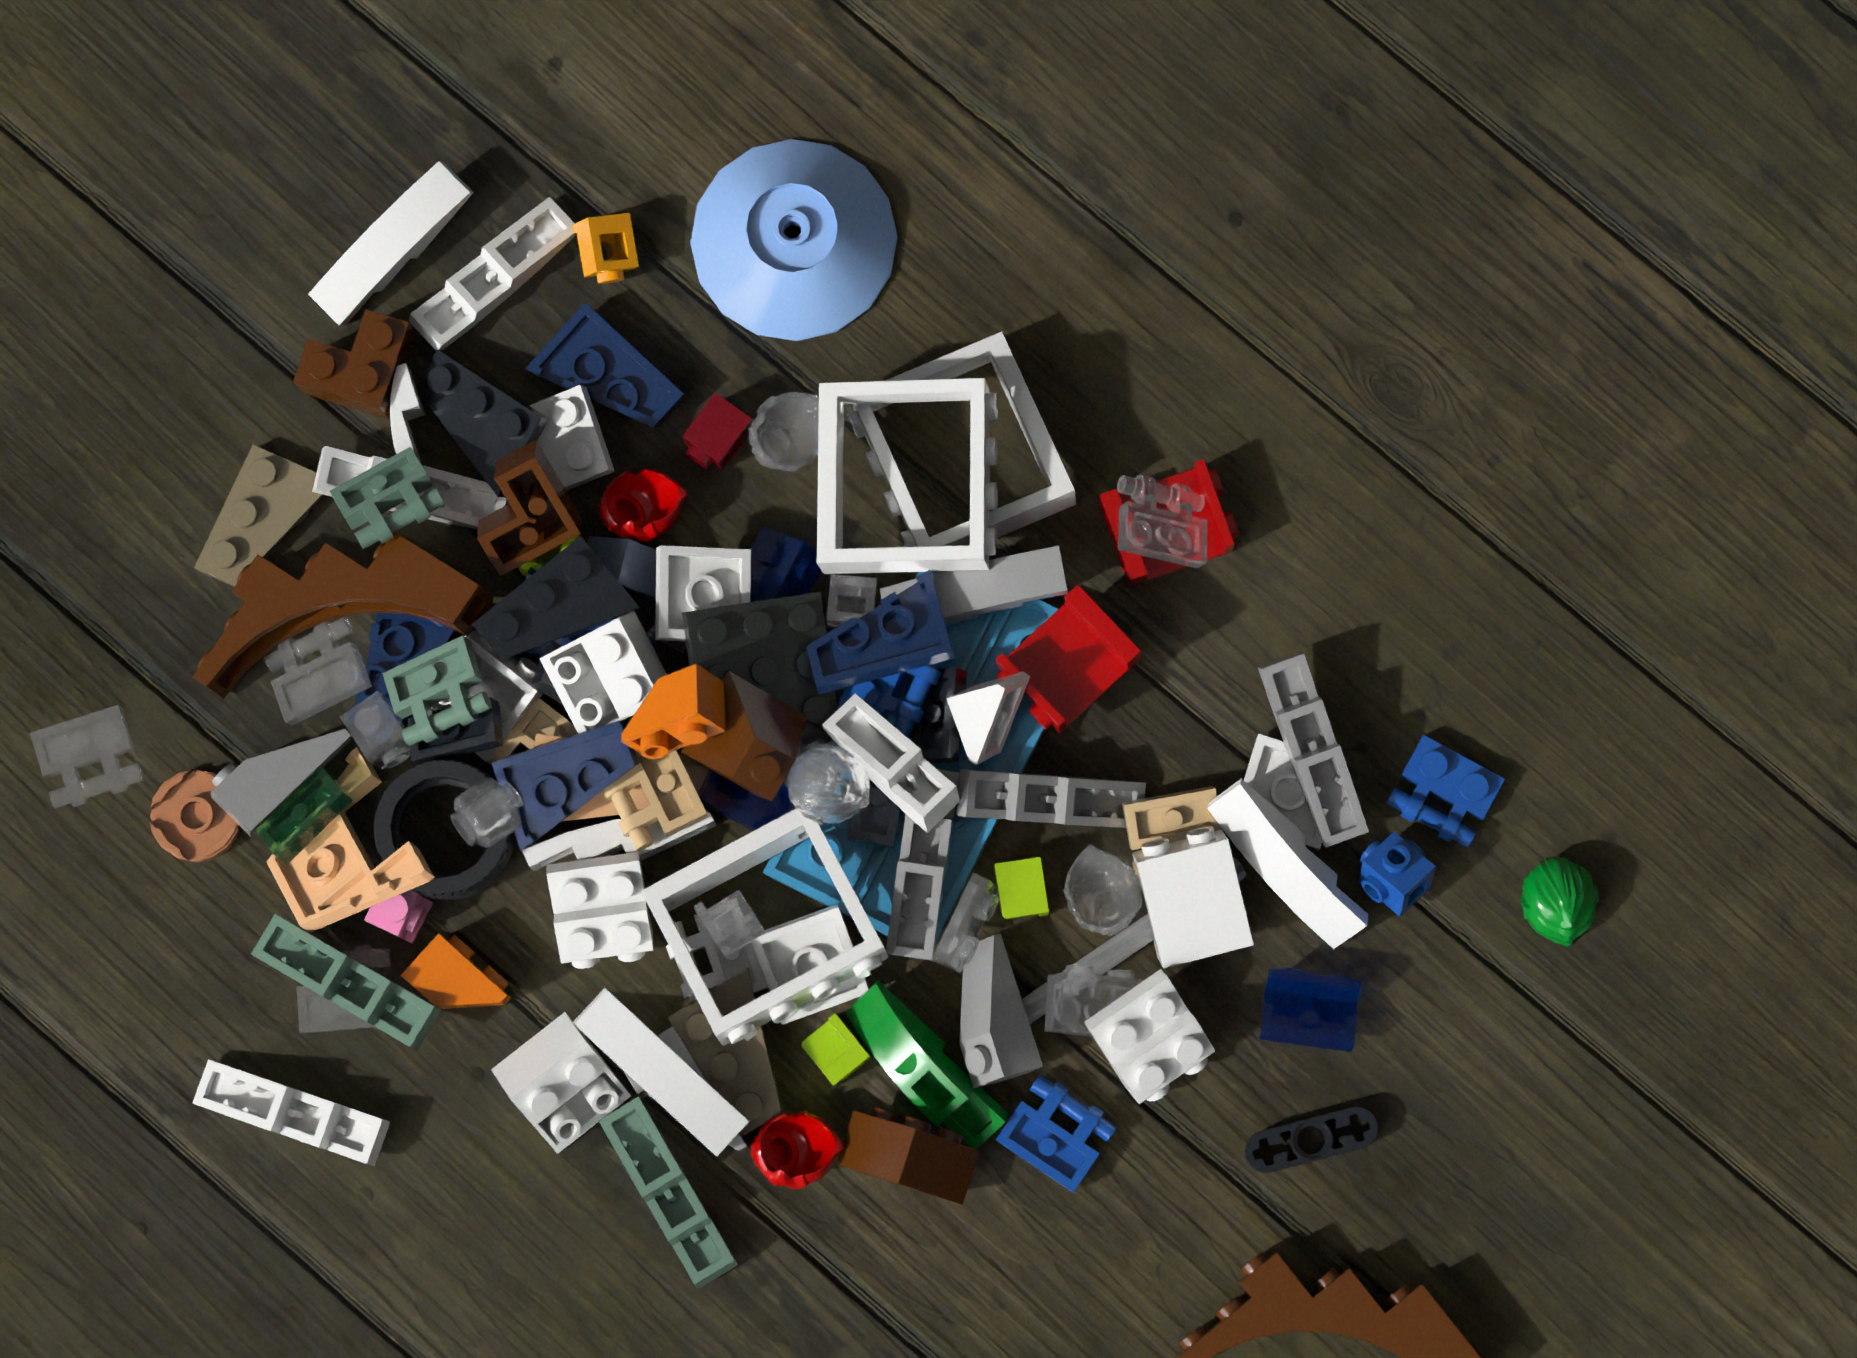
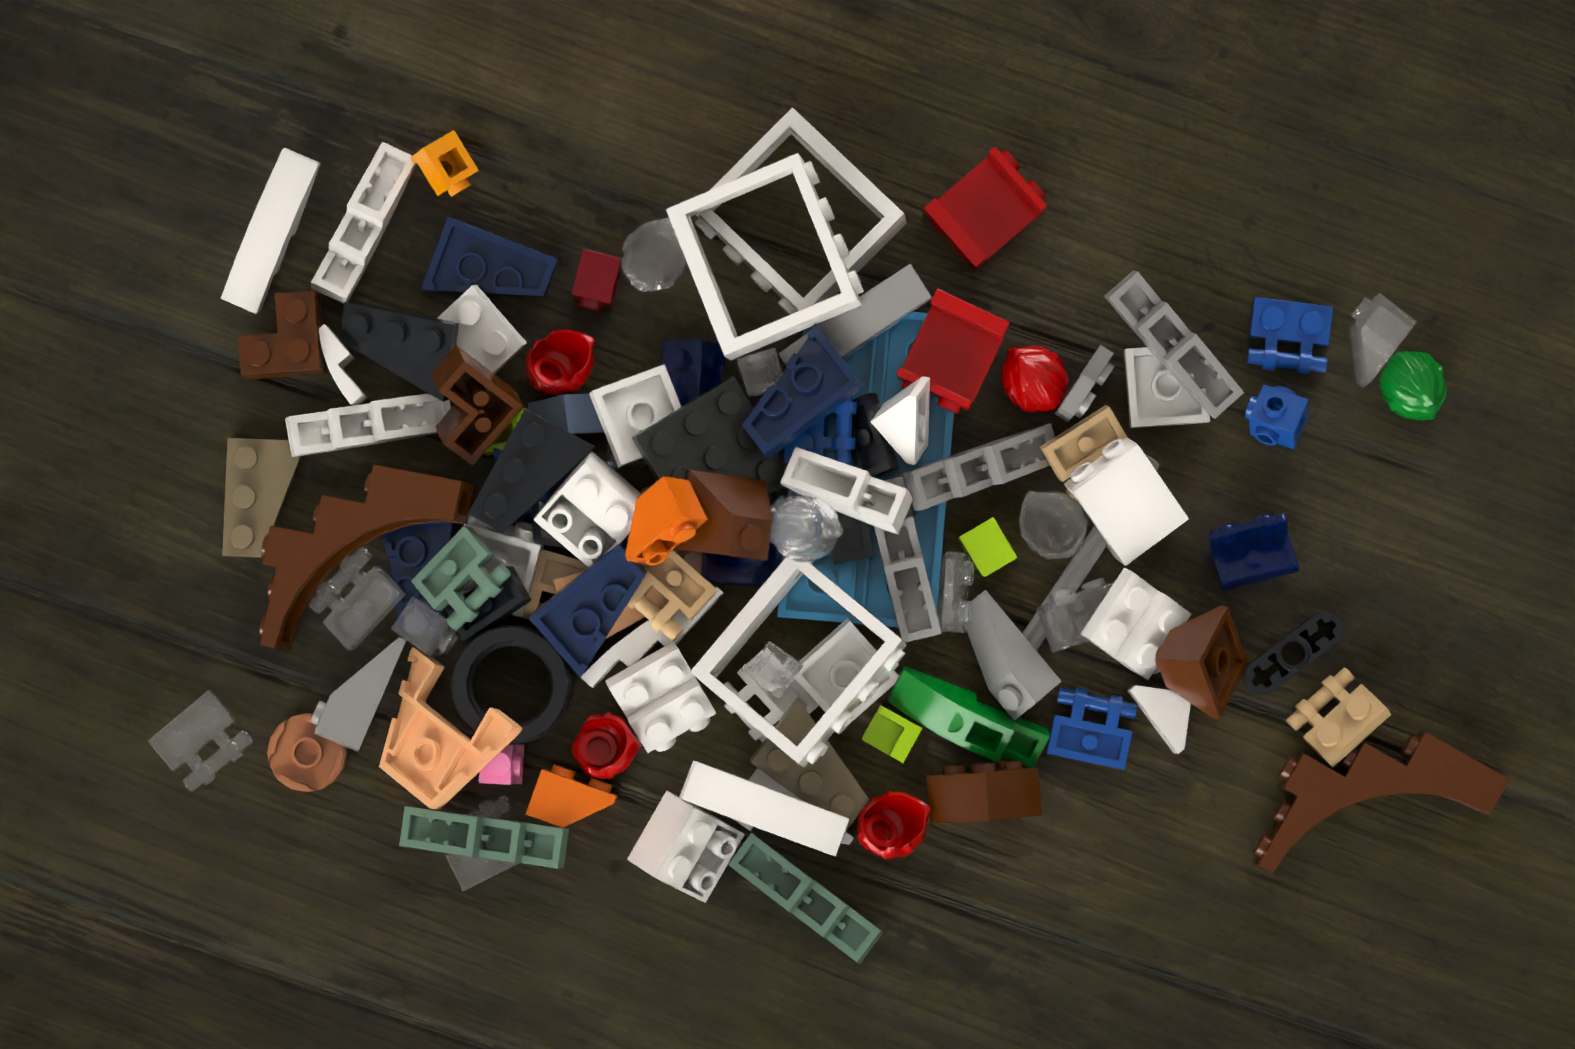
camera: 20 degrees left, 5 degrees up
white slope [192,1059,390,1166] -> none
clear green plate [255,766,353,865] -> none
sand green plate [330,447,445,549] -> none
clear head [450,778,523,847] -> none
light blue dish [690,139,898,341] -> none
clear plate [1117,474,1207,568] -> none
white slope [1208,779,1369,949] -> none
none -> red hair [571,712,641,779]
none -> red hair [1000,345,1070,412]
none -> light grey plate [1055,345,1114,422]
none -> white slope [1126,685,1191,754]
none -> reddish brown slope [1155,605,1248,719]
none -> tan plate [1286,667,1391,768]
none -> clear slope [1349,293,1417,388]

